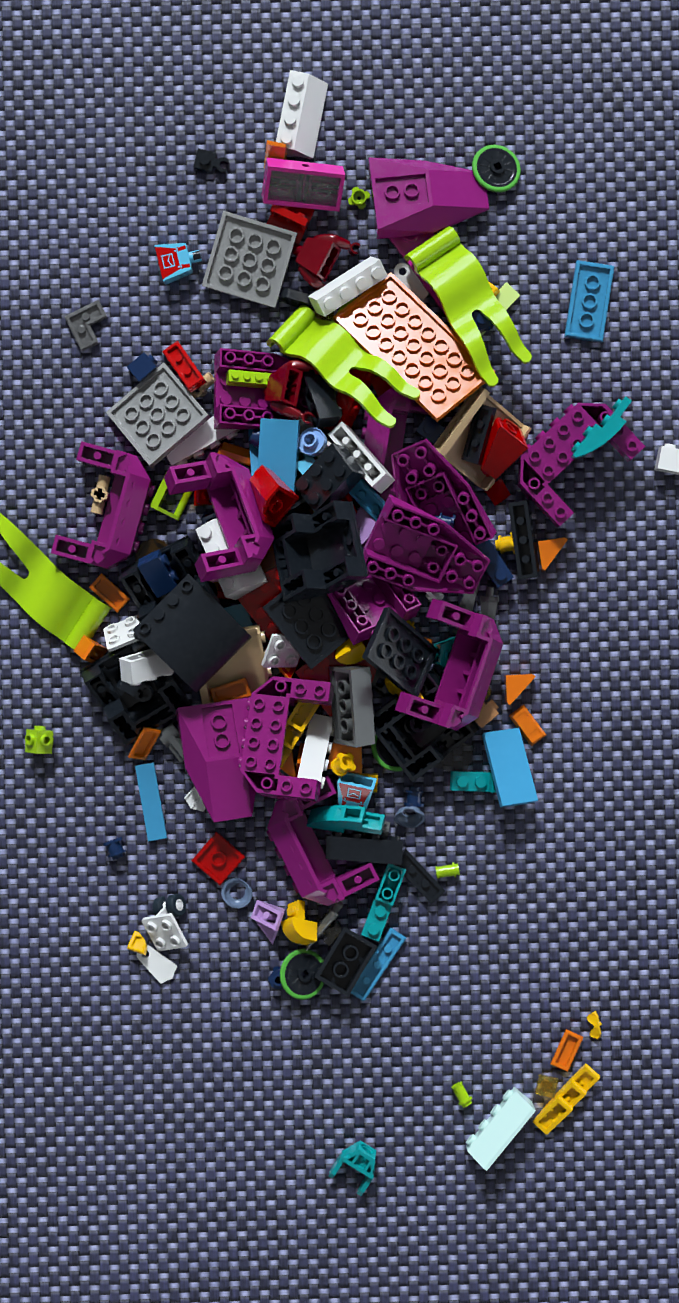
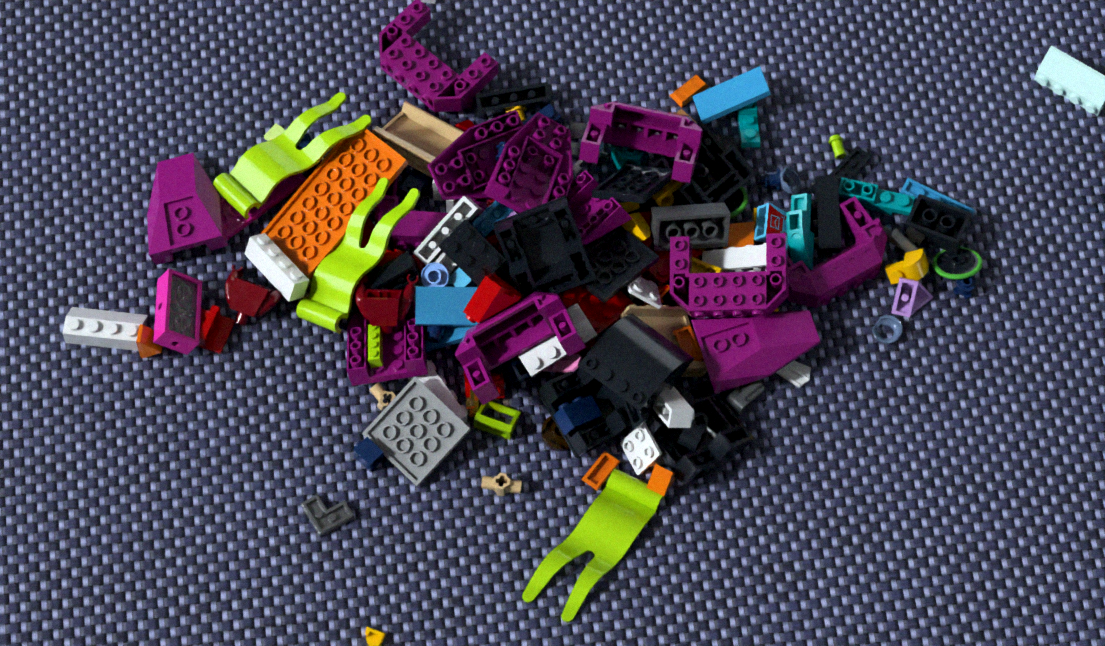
camera: 95 degrees left, 25 degrees down
lime brick [25,726,54,754] -> none
magenta wedge [51,441,155,569] -> none
dark blue brick [103,837,126,860] -> none
yellow tile [127,931,147,956] -> none
orange tile [128,727,161,760] -> none
dark azure tile [135,762,167,841] -> none
white piece [137,945,177,984] -> none
white plate [142,894,188,951] -> none
torso [154,243,202,285] -> none
red tile [162,341,207,393] -> none
red tile [191,832,246,885] -> none
black plate [193,148,229,174] -> none
light grey plate [202,211,297,308] -> none
orange tile [217,442,250,466] -> none
black beam [280,289,314,310] -> none
yellow brick [331,753,356,777] -> none
lime plate [348,187,370,209] -> none
white piece [394,263,429,302] -> none
lime pin [451,1081,472,1108] -> none
black plate [461,404,497,465] -> none
black wheel [472,145,521,192] -> none
red slope [480,417,528,480] -> none
orange slope [504,674,536,705] -> none
yellow slope [533,1063,600,1135] -> none
clear yellow plate [535,1074,558,1098] -> none
orange slope [536,537,568,571] -> none
orange tile [550,1029,583,1072] -> none
dark azure tile [564,260,614,343] -> none
teal slope [570,396,632,460] -> none
yellow piece [587,1011,602,1039] -> none

